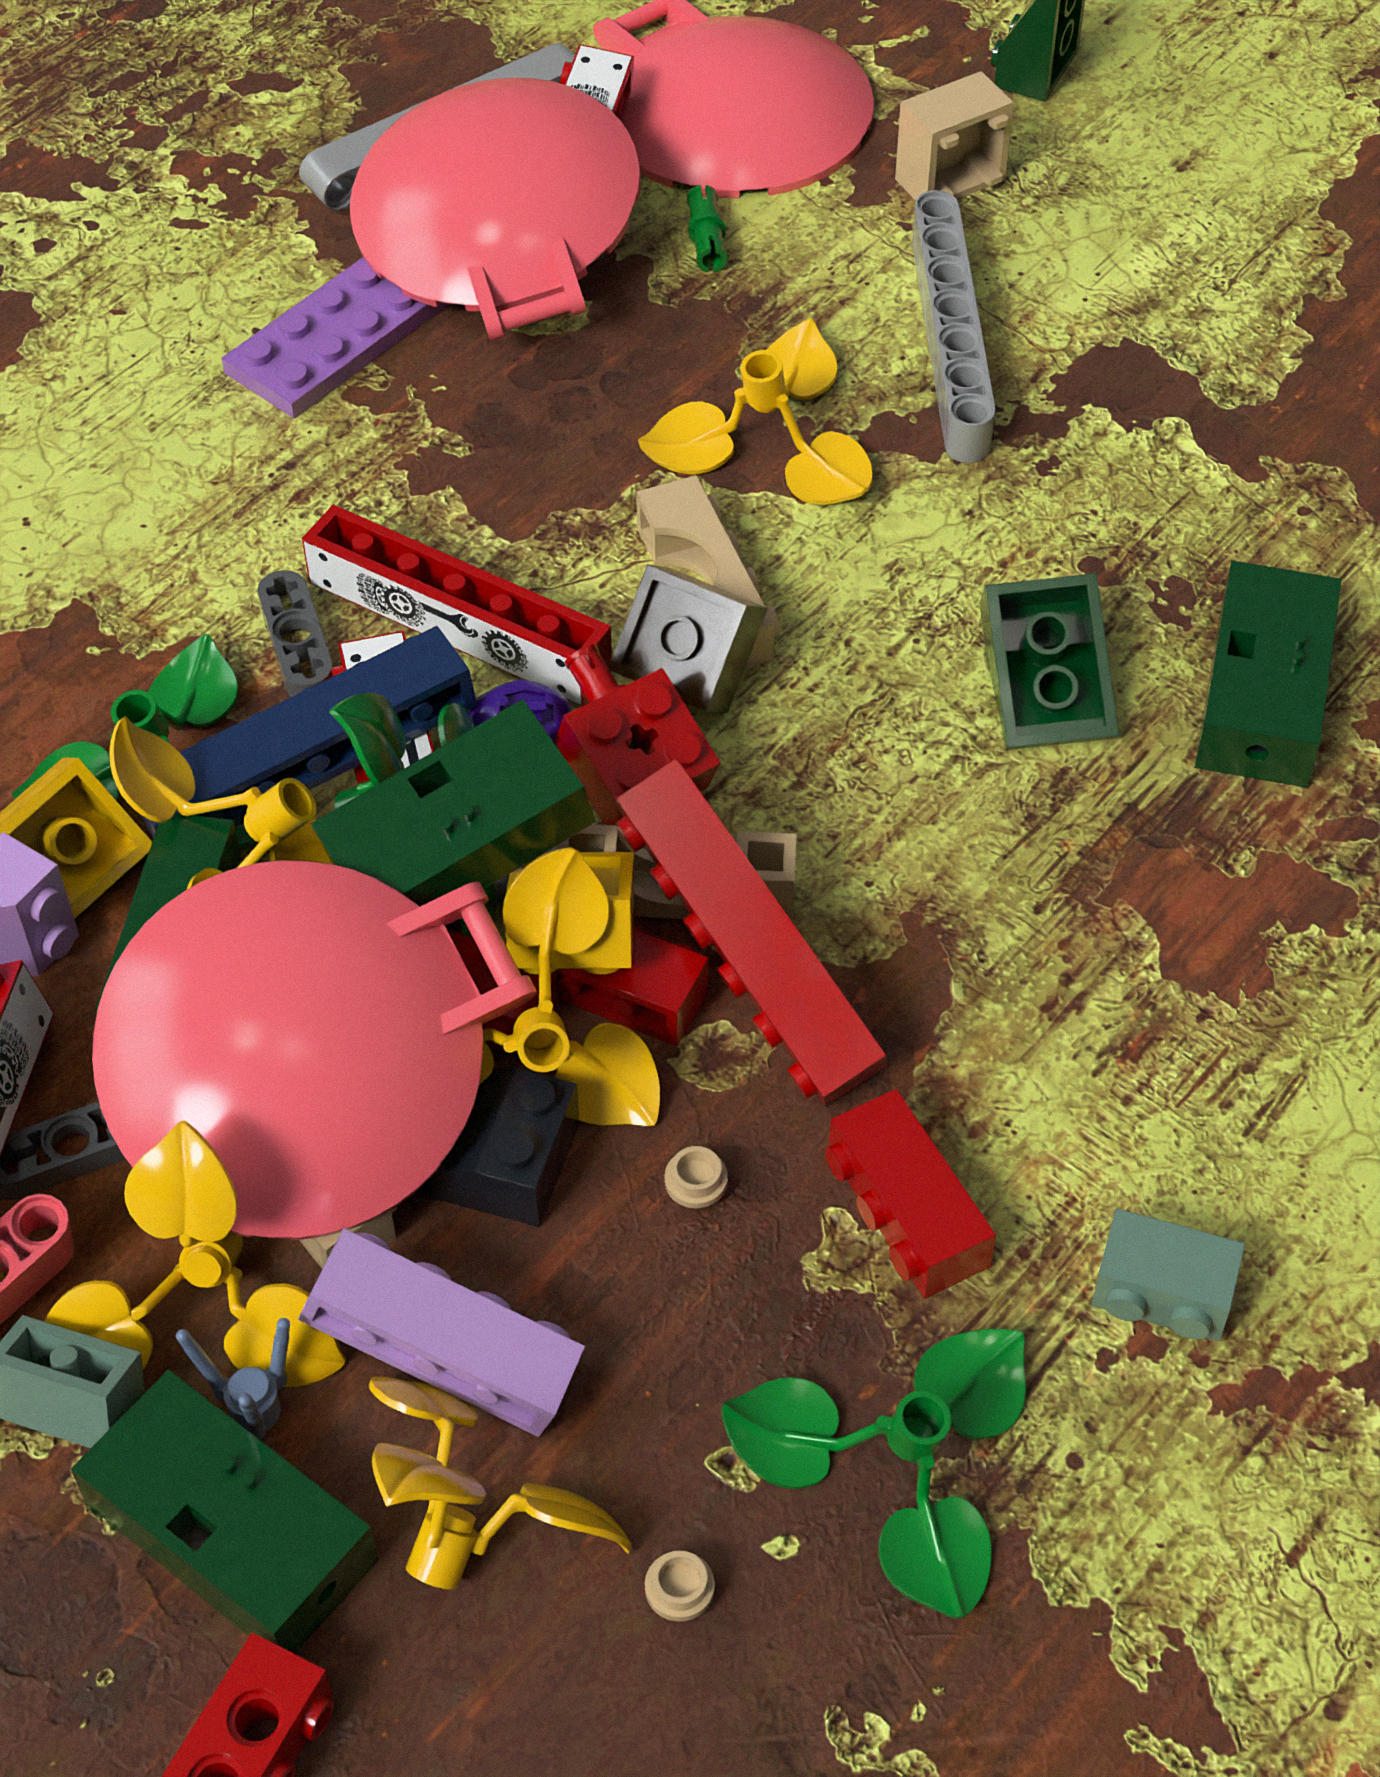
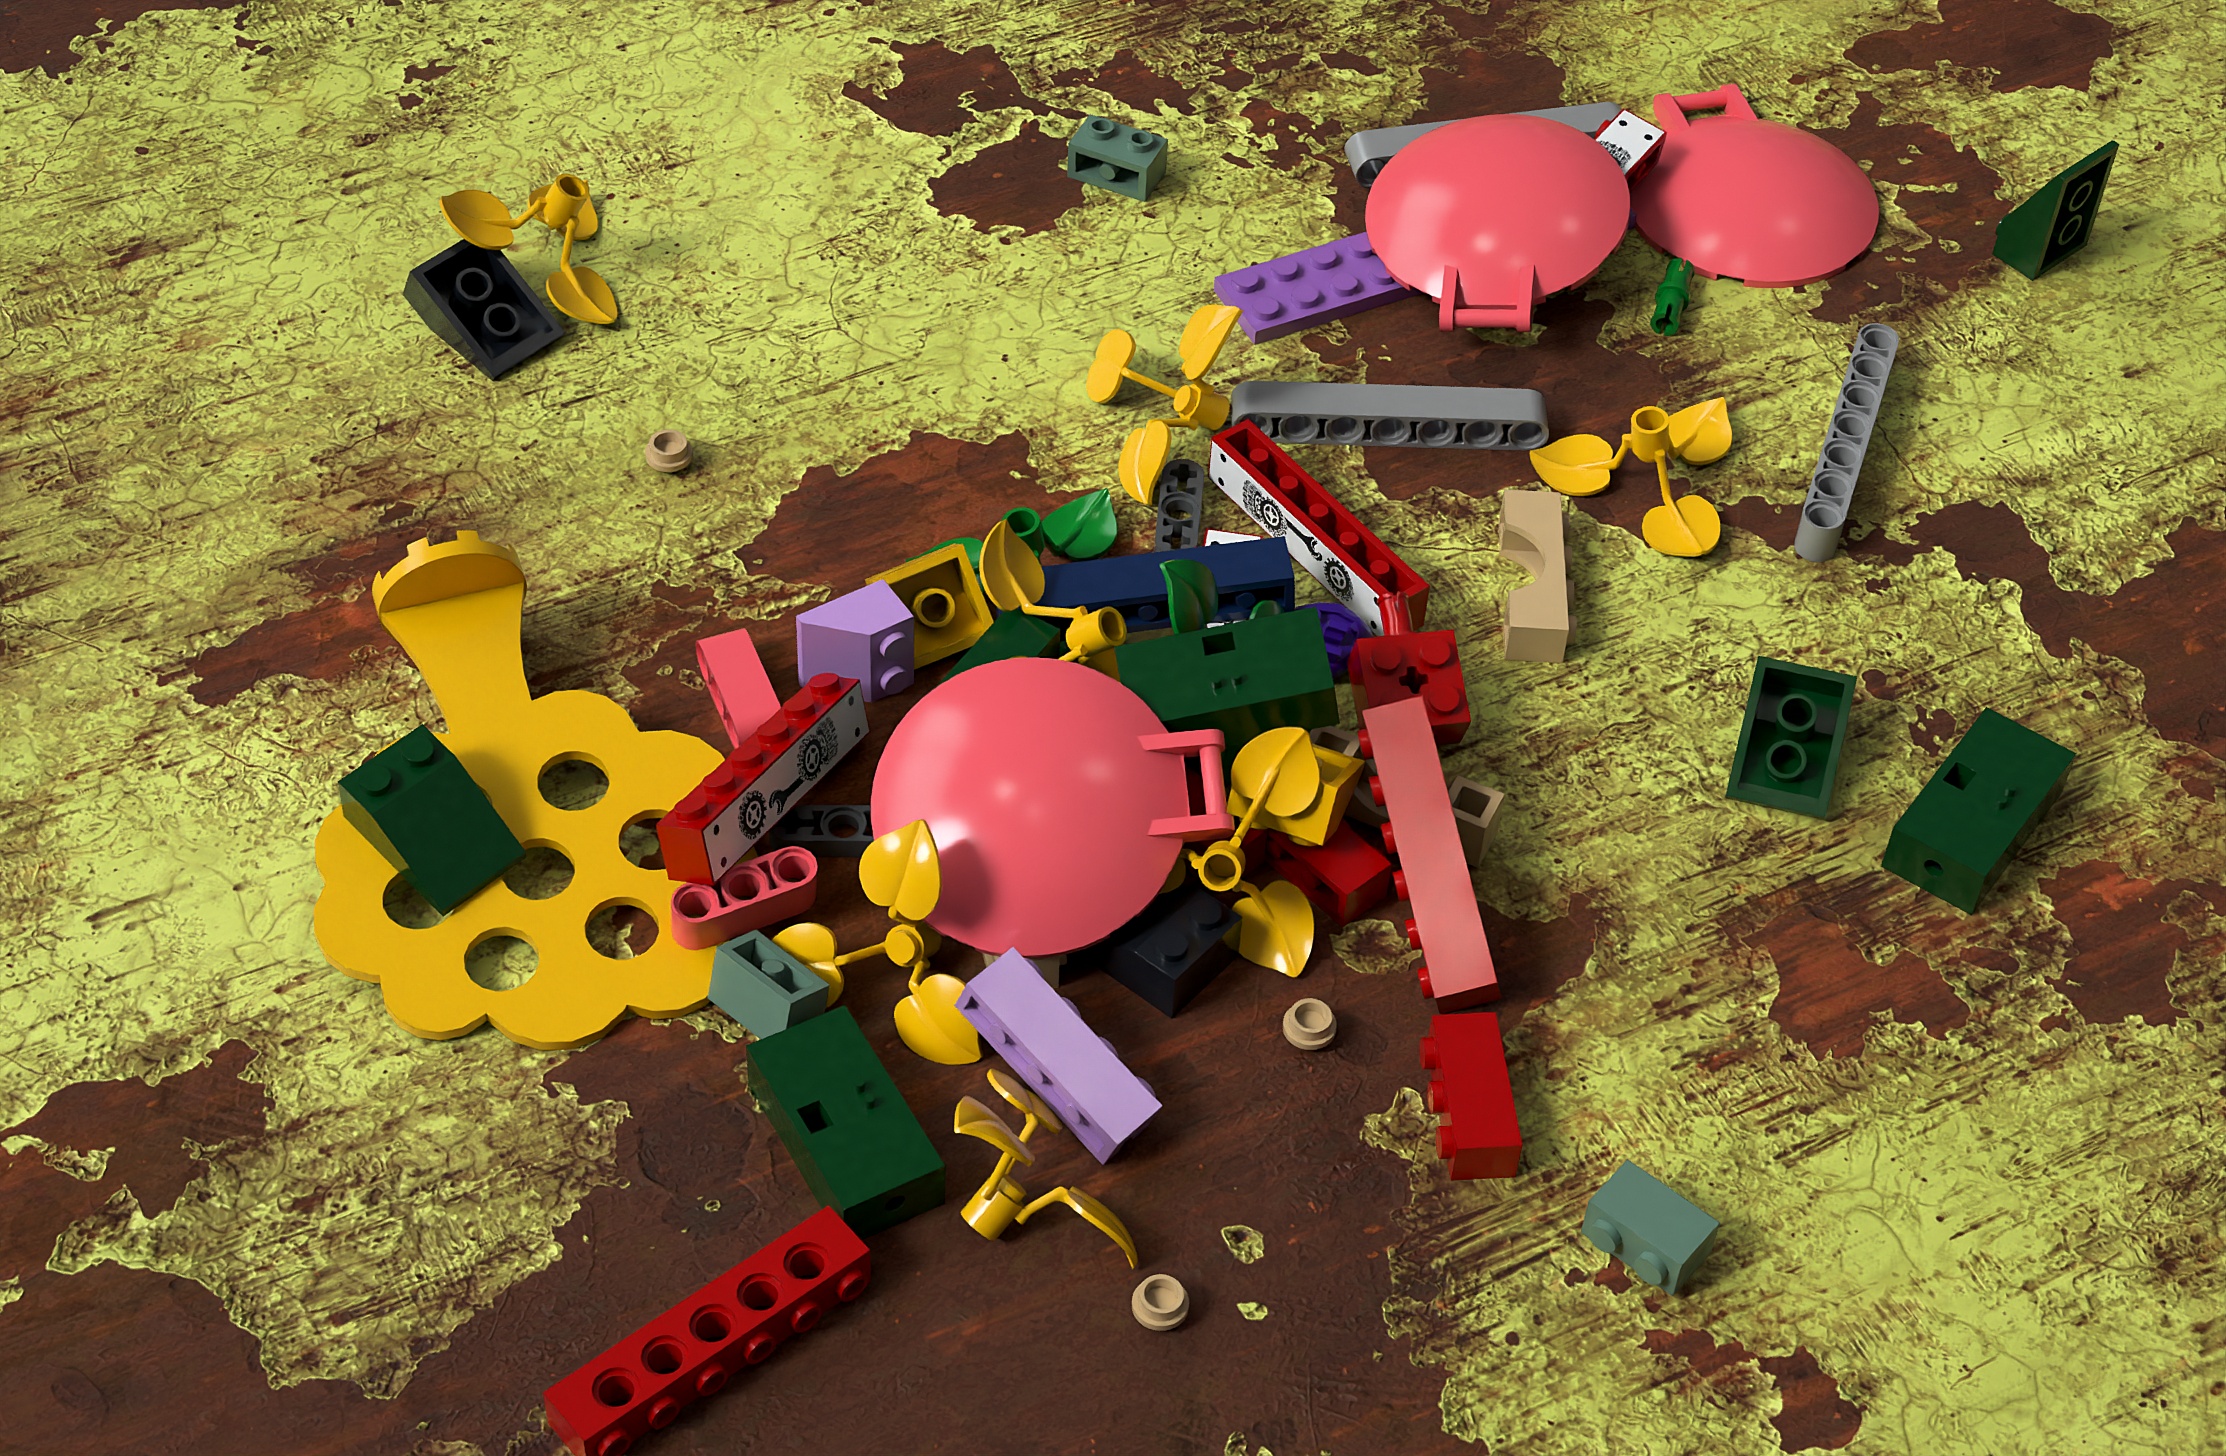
camera: 20 degrees right, 5 degrees down
sand blue plant [176,1318,290,1439] -> none
container [609,564,768,712] -> none
green plant [721,1329,1026,1619] -> none
tan container [895,71,1014,201] -> none
none -> sand green brick [1067,114,1168,202]
none -> yellow plant [1086,305,1244,506]
none -> light grey beam [1231,381,1549,451]

